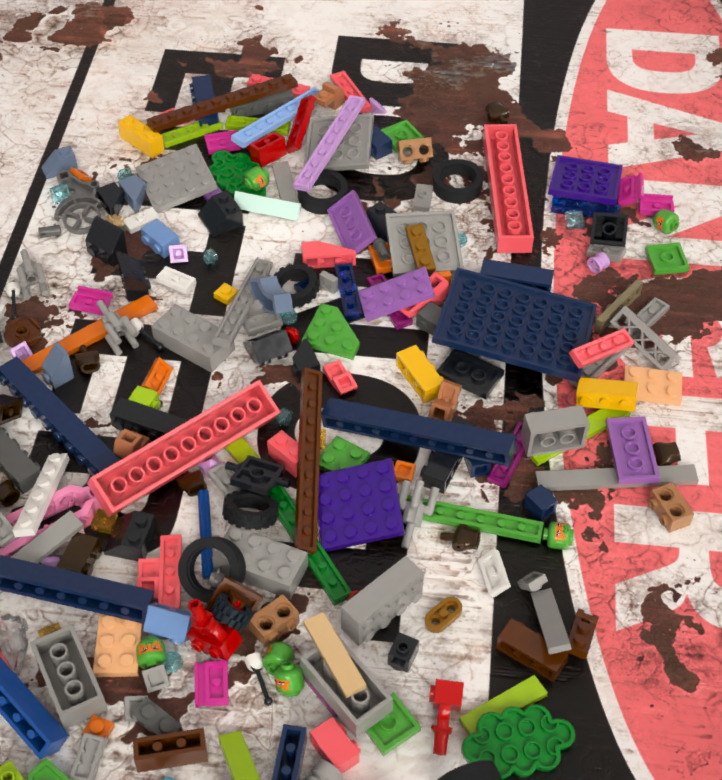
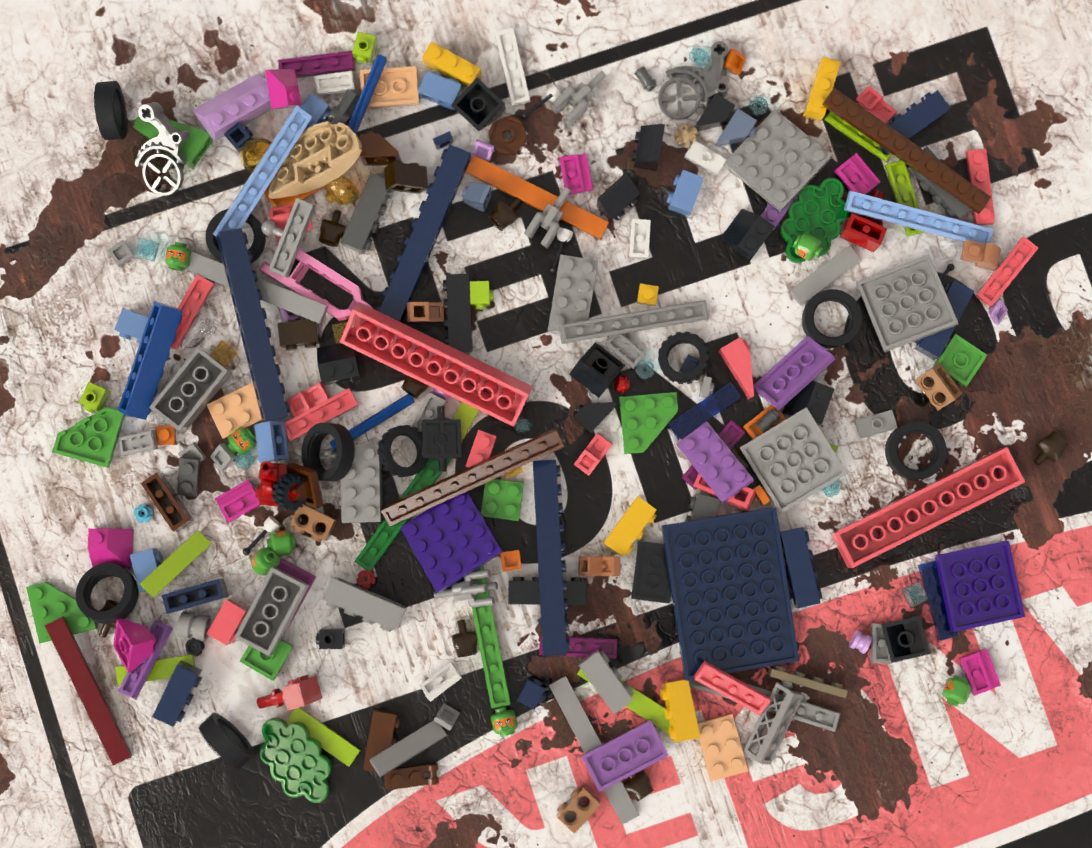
camera: 65 degrees right, 35 degrees up
white plate [12,453,70,537] -> none
sand blue slope [41,146,78,180] -> none
orange plate [141,357,173,396] -> none
slope [169,244,188,263] -> none
clear light blue plate [202,248,218,265] -> none
light aqua tile [234,191,301,221] -> none
sand blue brick [248,276,293,314] -> none
red plate [286,95,316,154] -> none
lavender plate [293,95,366,192] -> none
tan tile [303,612,367,698] -> none
pearl gold plate [405,223,436,273] -> none
pearl gold plate [425,597,462,633] -> none
dark pink plate [618,172,644,206] -> none
bright green plate [645,243,690,275] -> none

